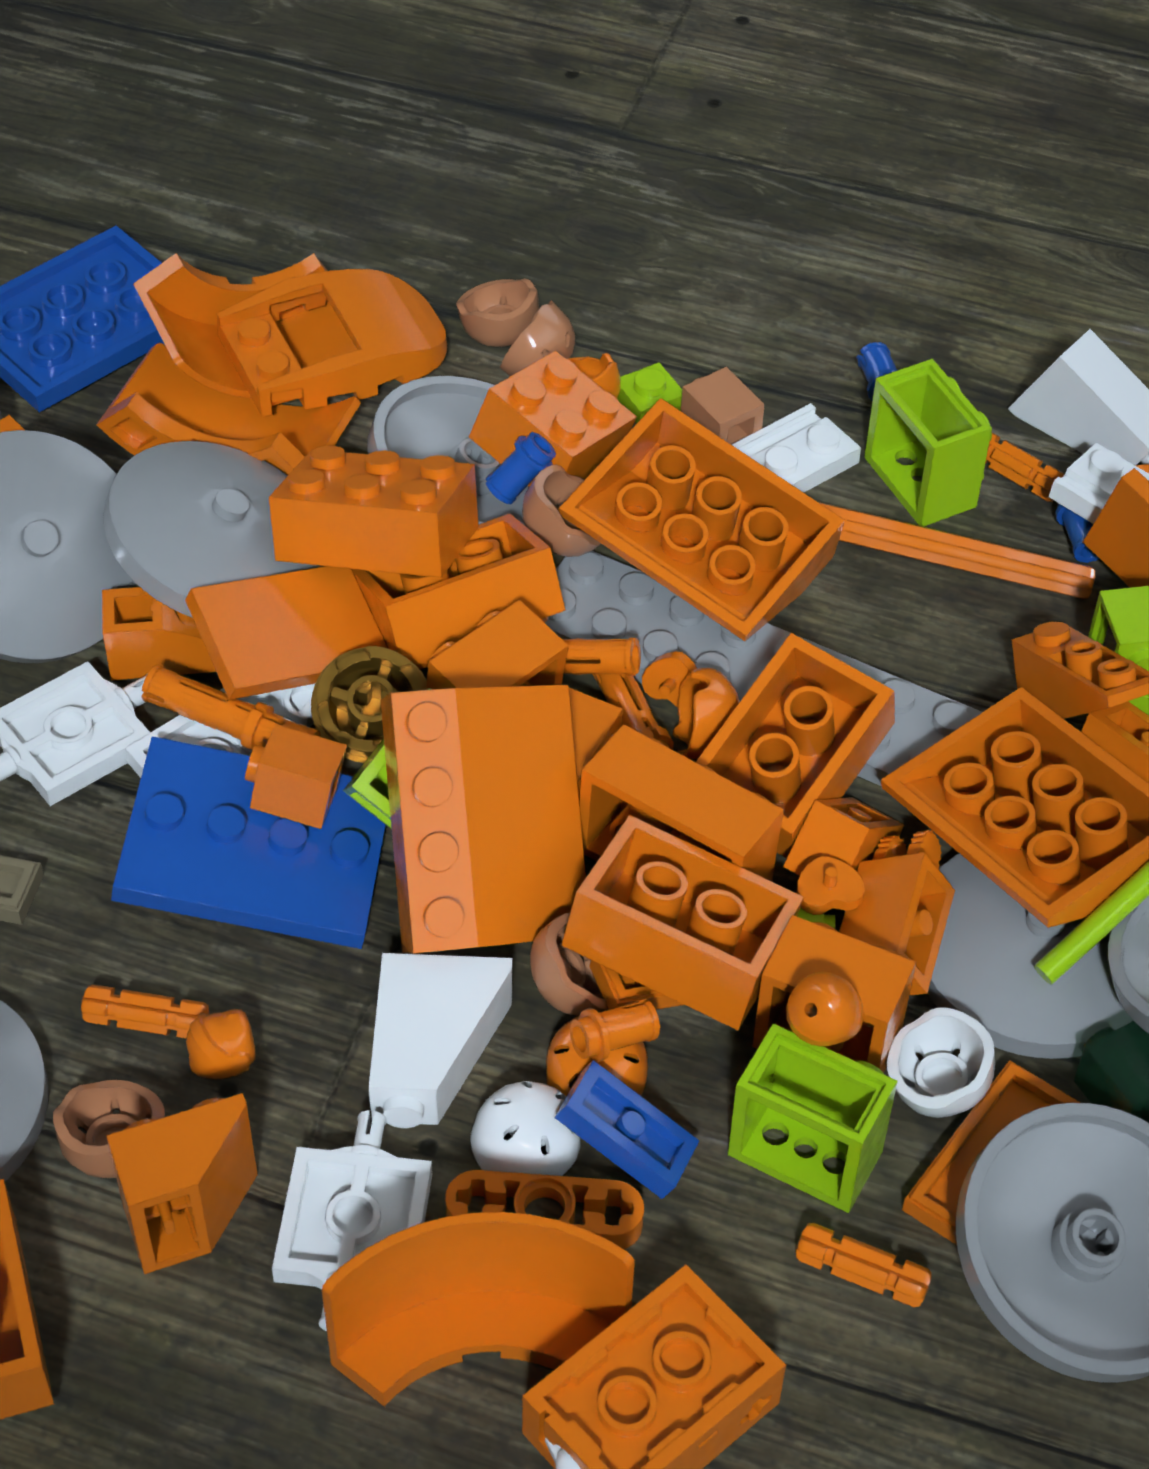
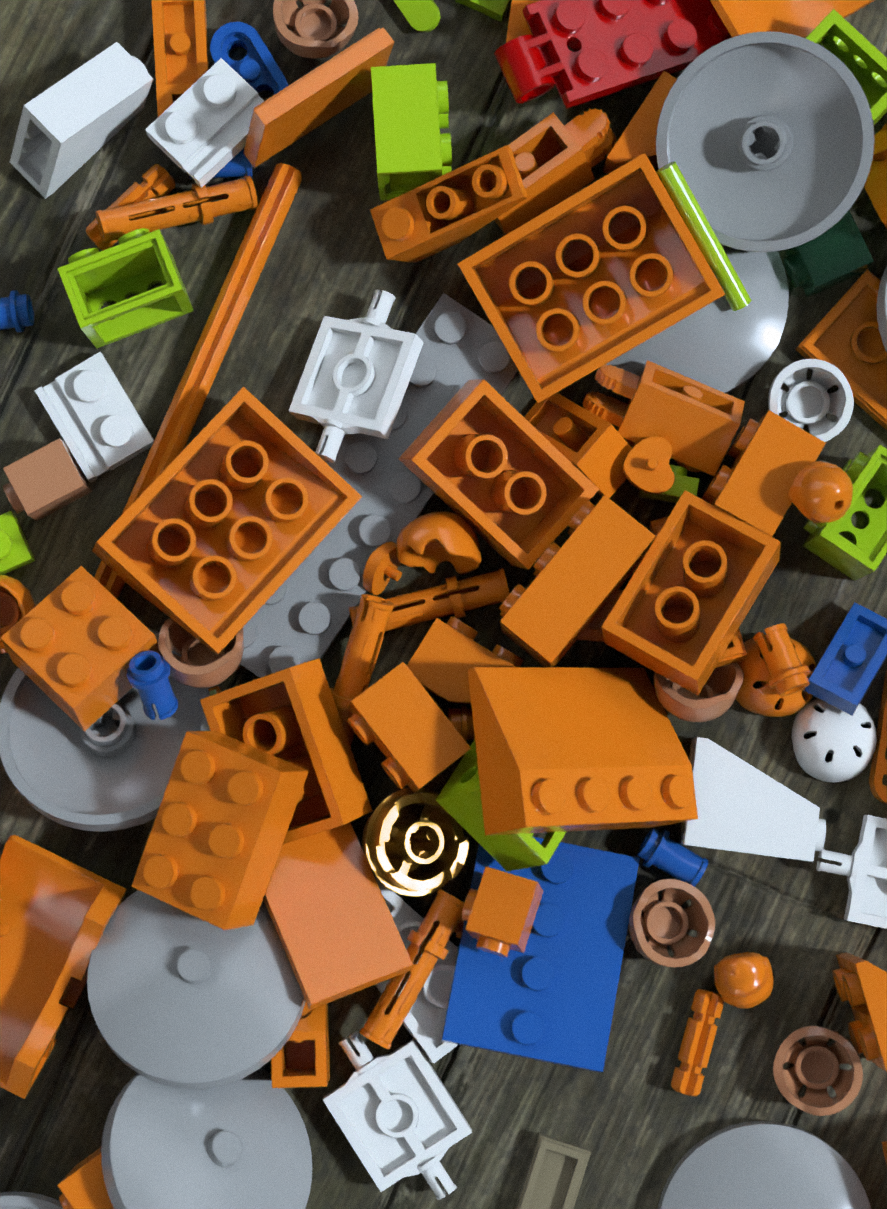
camera: 85 degrees left, 35 degrees up
none -> orange pin [96,176,258,244]
none -> white plate [289,289,424,463]
none -> nougat helmet [629,879,715,967]
none -> blue pin [636,828,709,887]

